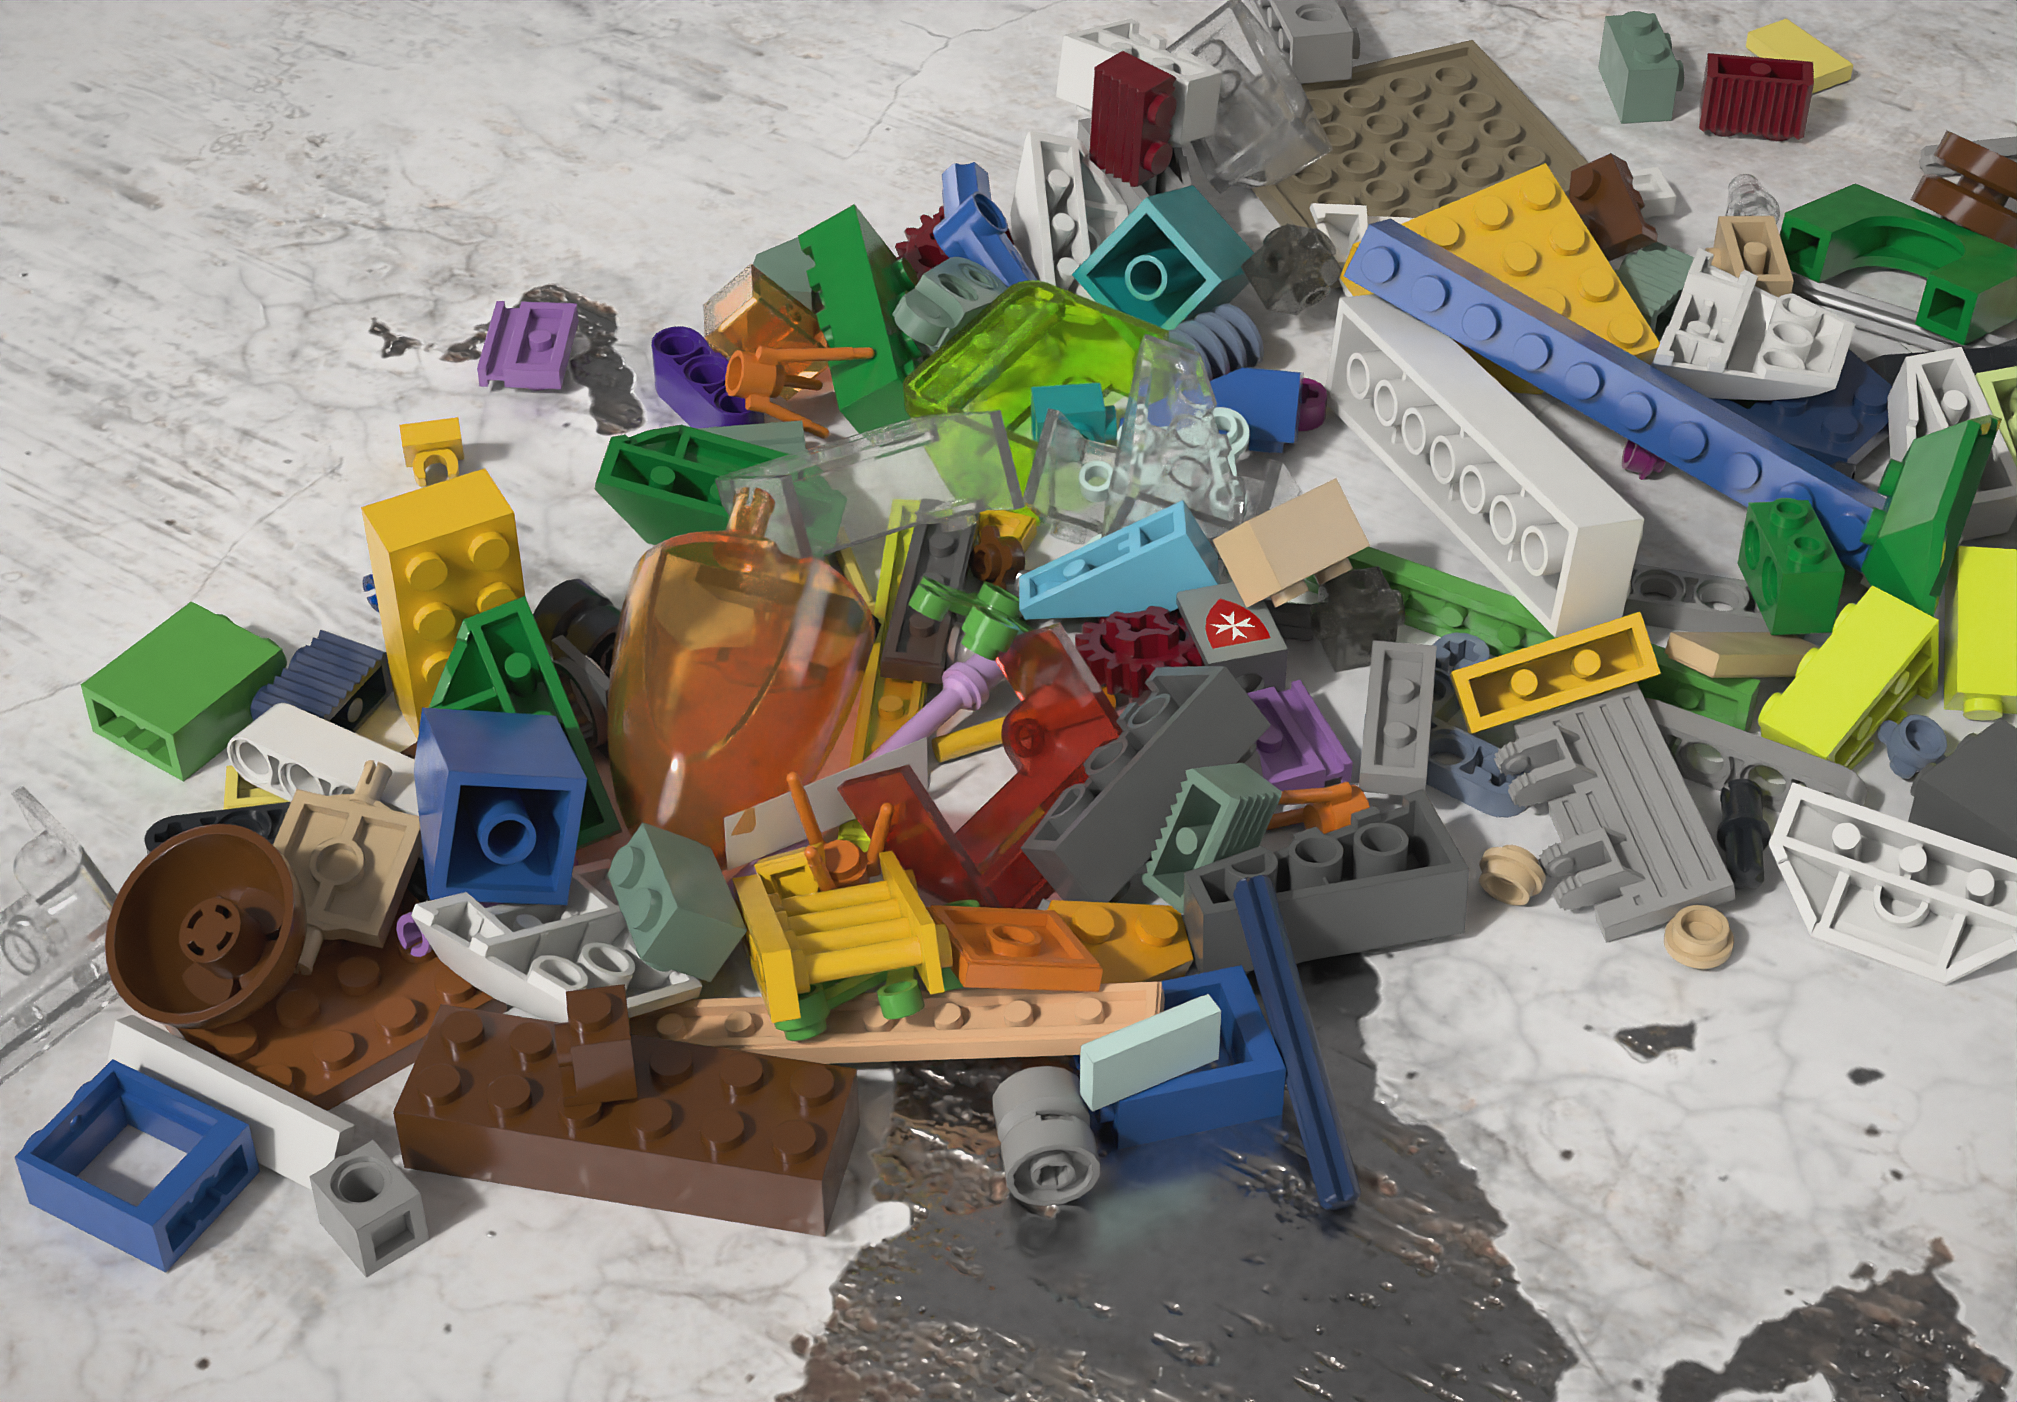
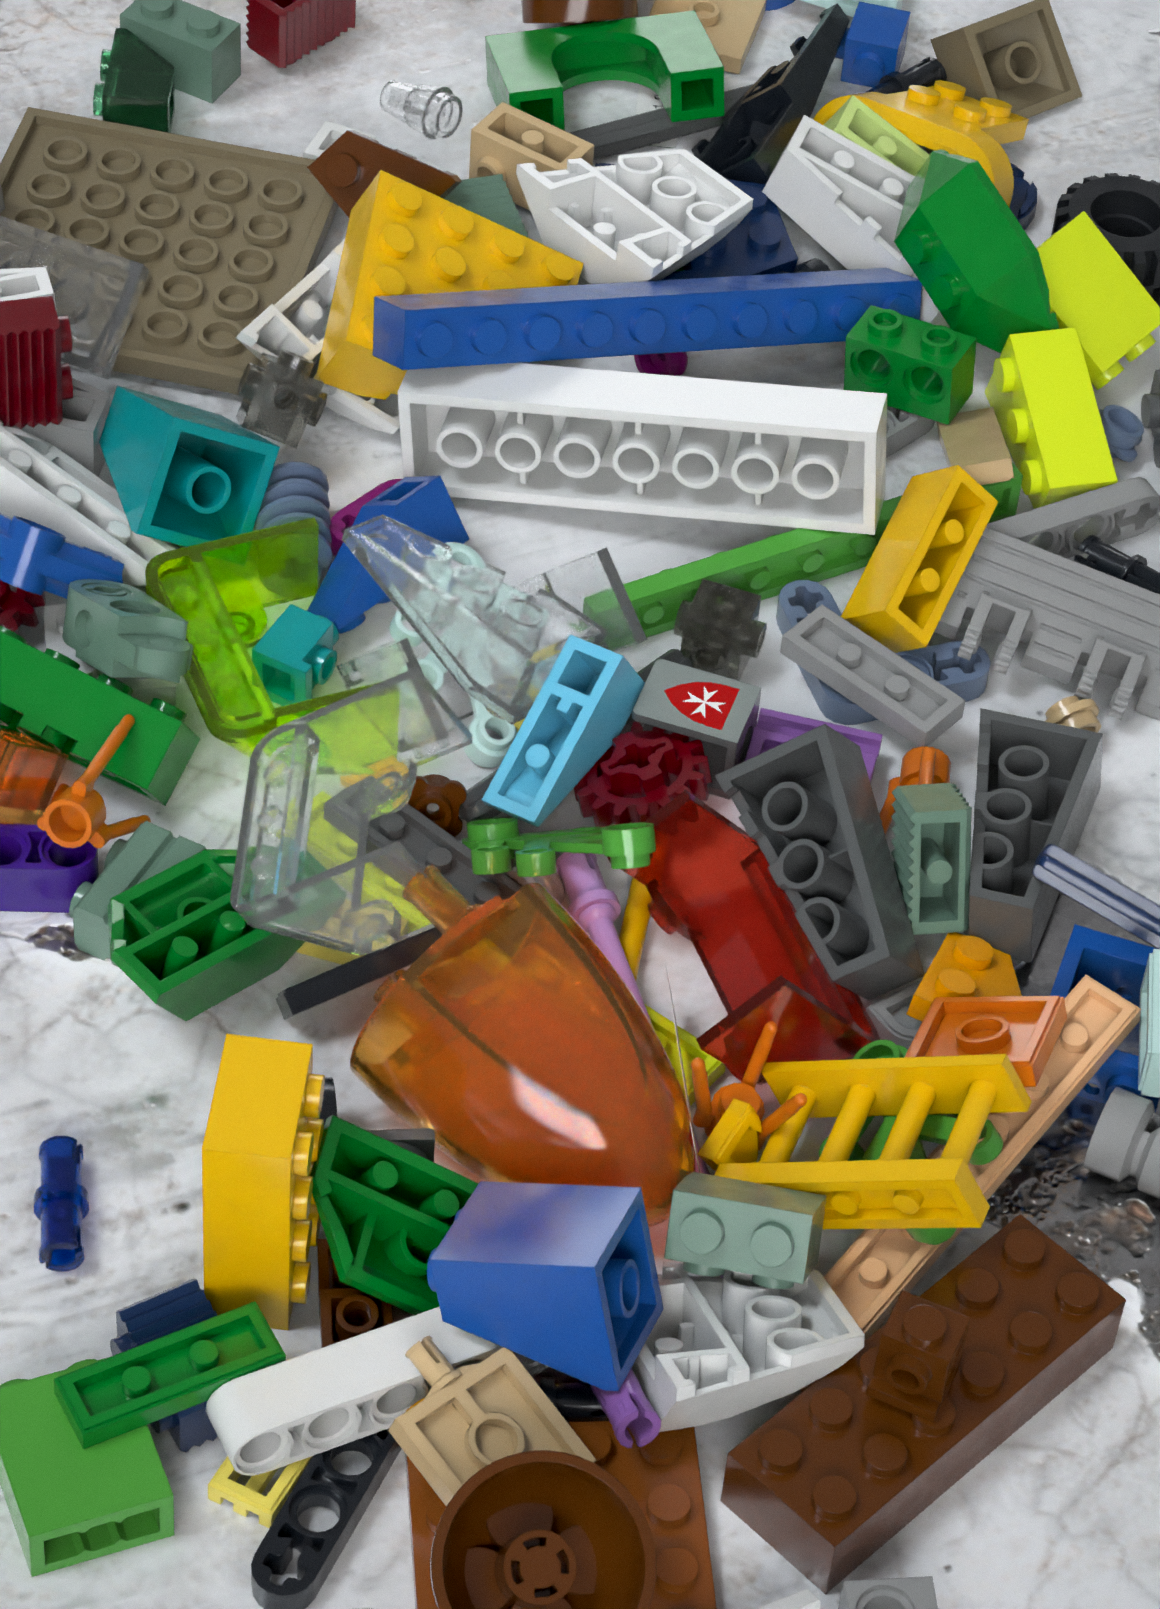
camera: 60 degrees left, 5 degrees up
tan brick [1213,478,1370,608] -> none
none -> green tile [54,1301,286,1449]
none -> clear green slope [93,28,175,133]

